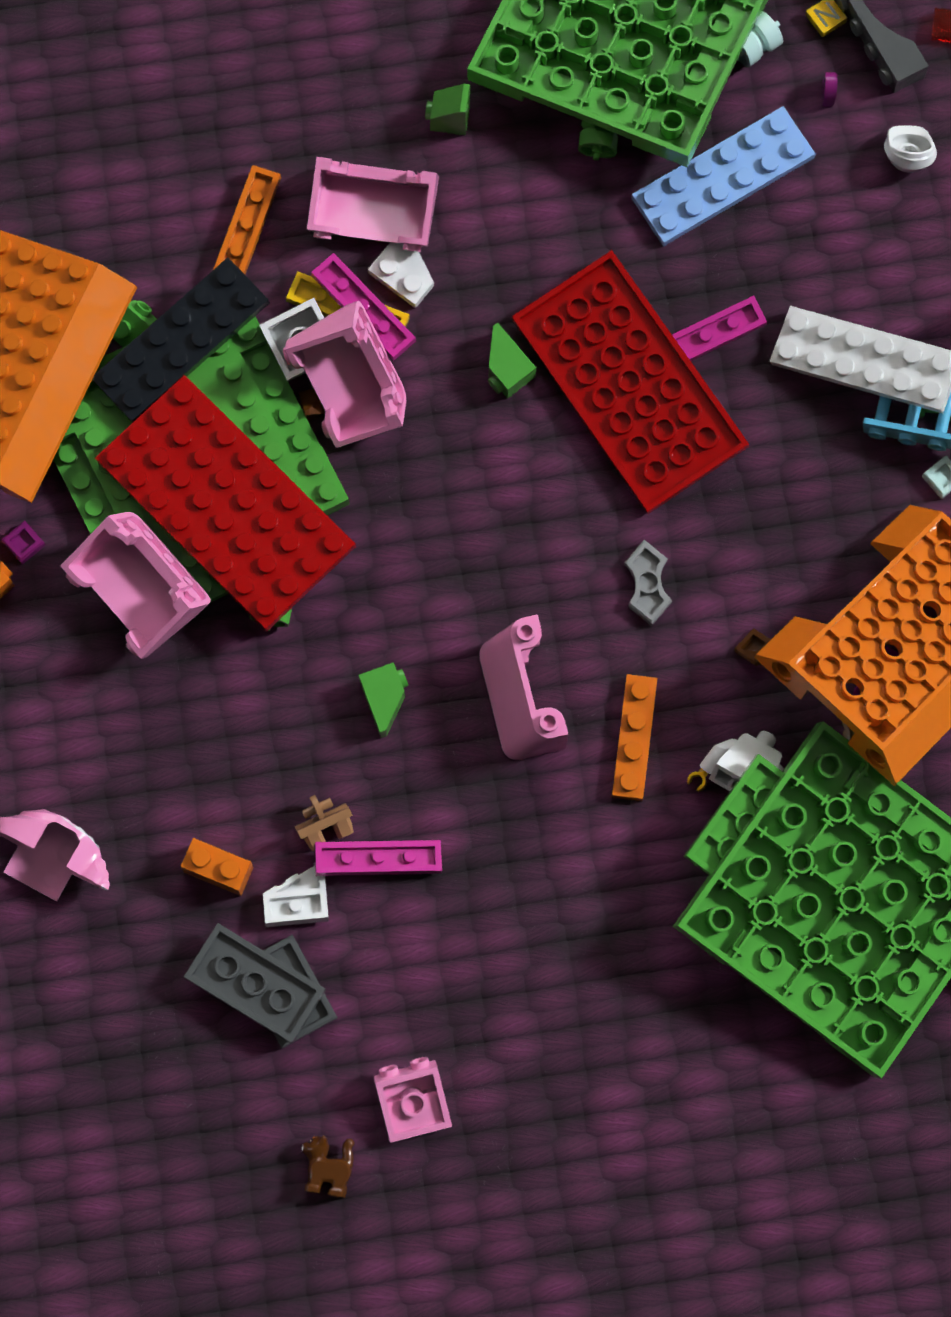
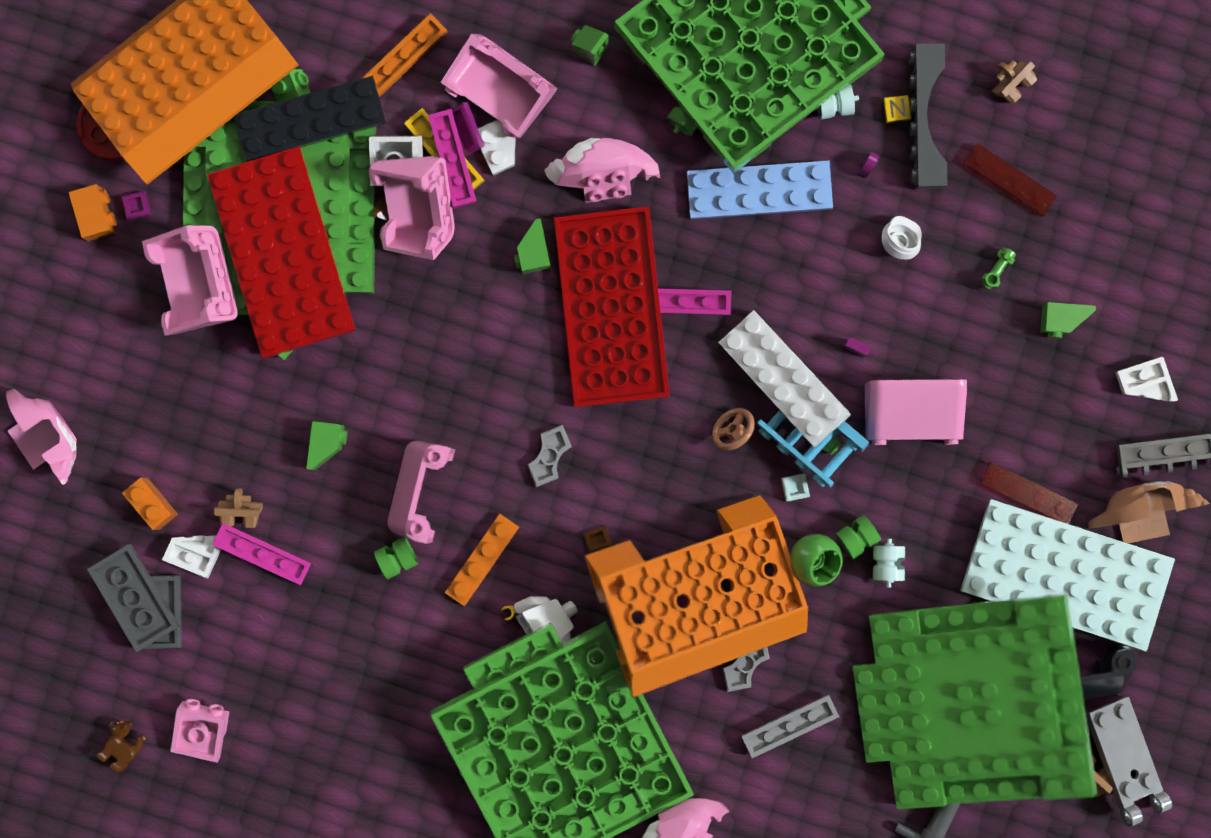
camera: 30 degrees right, 10 degrees up
none -> bright green wheel [374,537,418,579]
none -> magenta tile [452,102,485,156]
none -> bright pink animal [544,138,660,203]
none -> nougat piece [712,408,755,451]
none -> magenta tile [842,337,871,357]

